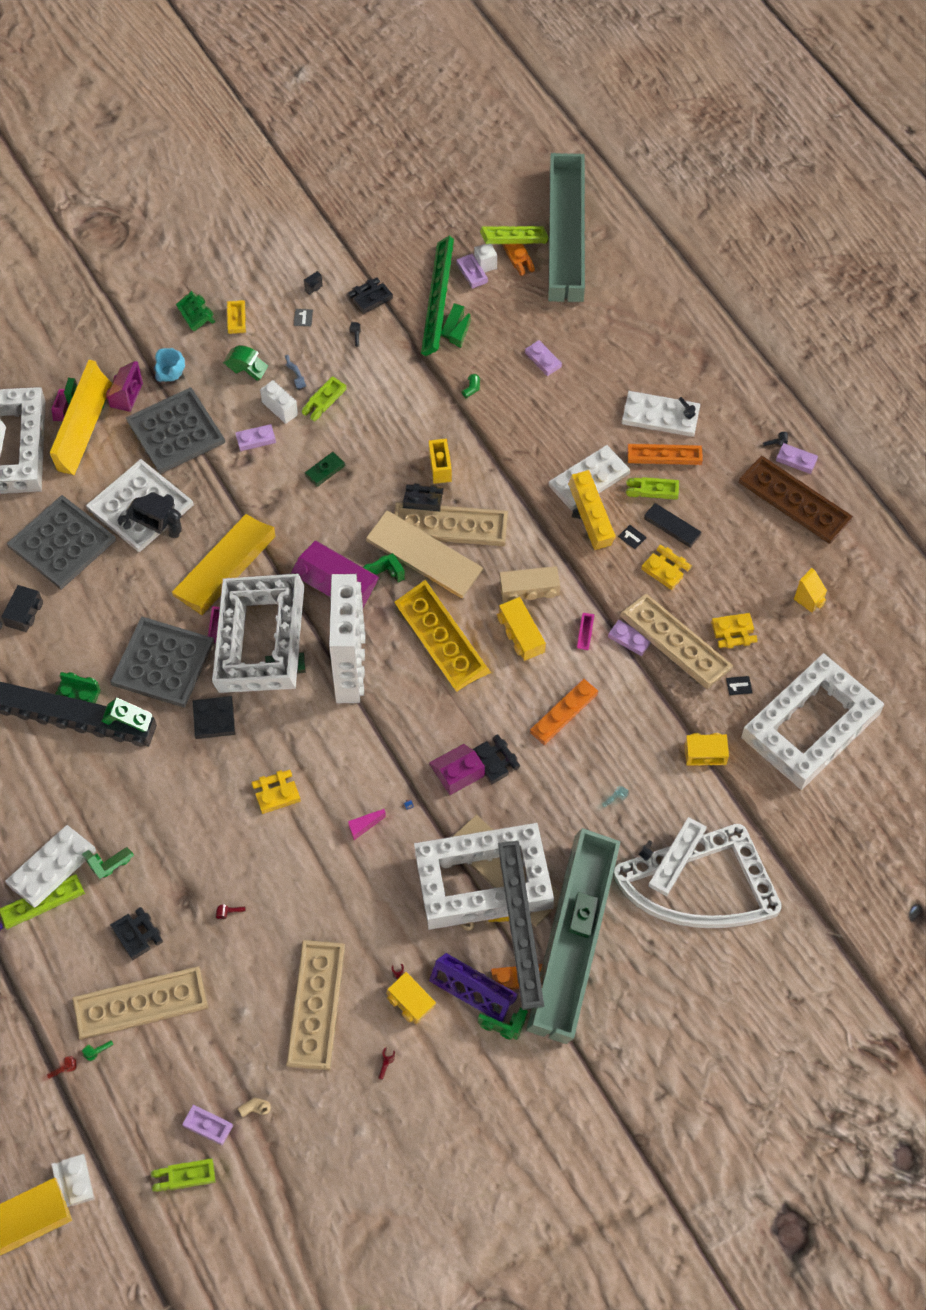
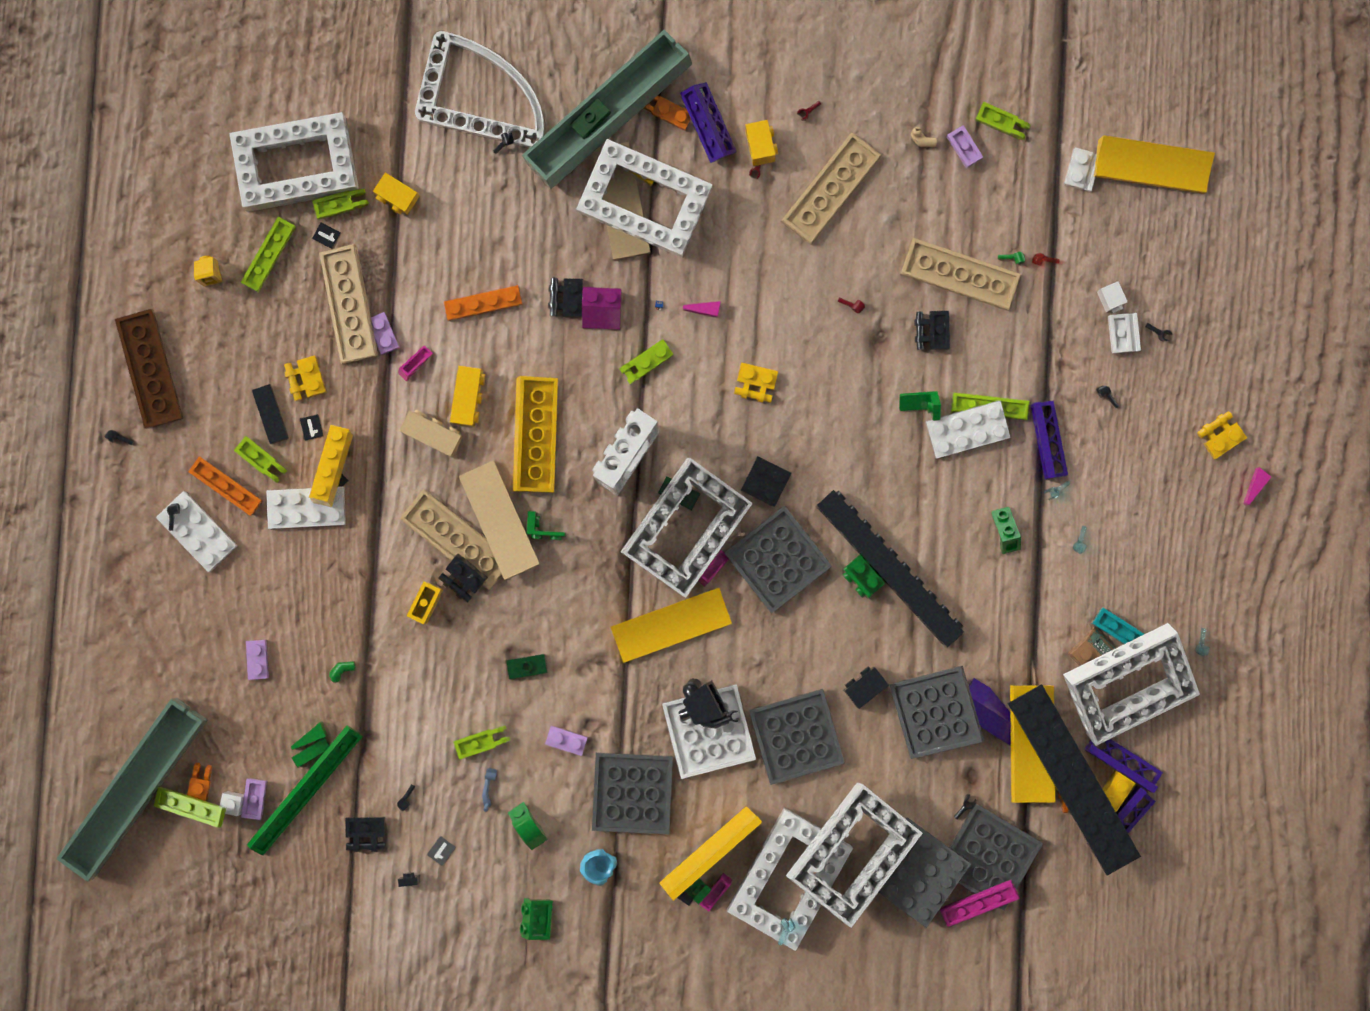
camera: 145 degrees left, 25 degrees up
bracket [101,697,152,732] -> none
magenta slope [106,361,143,412] -> none
yellow plate [227,300,246,334] -> none
white brick [260,381,298,423] -> none
magenta slope [290,540,379,608] -> none
green bracket [478,1007,528,1040] -> none
dark grey tile [498,840,544,1010] -> none
clear light blue hand [602,786,629,808] -> none
white plate [649,817,707,896] -> none
yellow plate [711,613,758,649] -> none
lavender plate [776,443,818,474] -> none
none -> lime plate [241,217,296,293]
none -> lime hinge [312,188,369,220]
none -> lime plate [619,339,674,385]

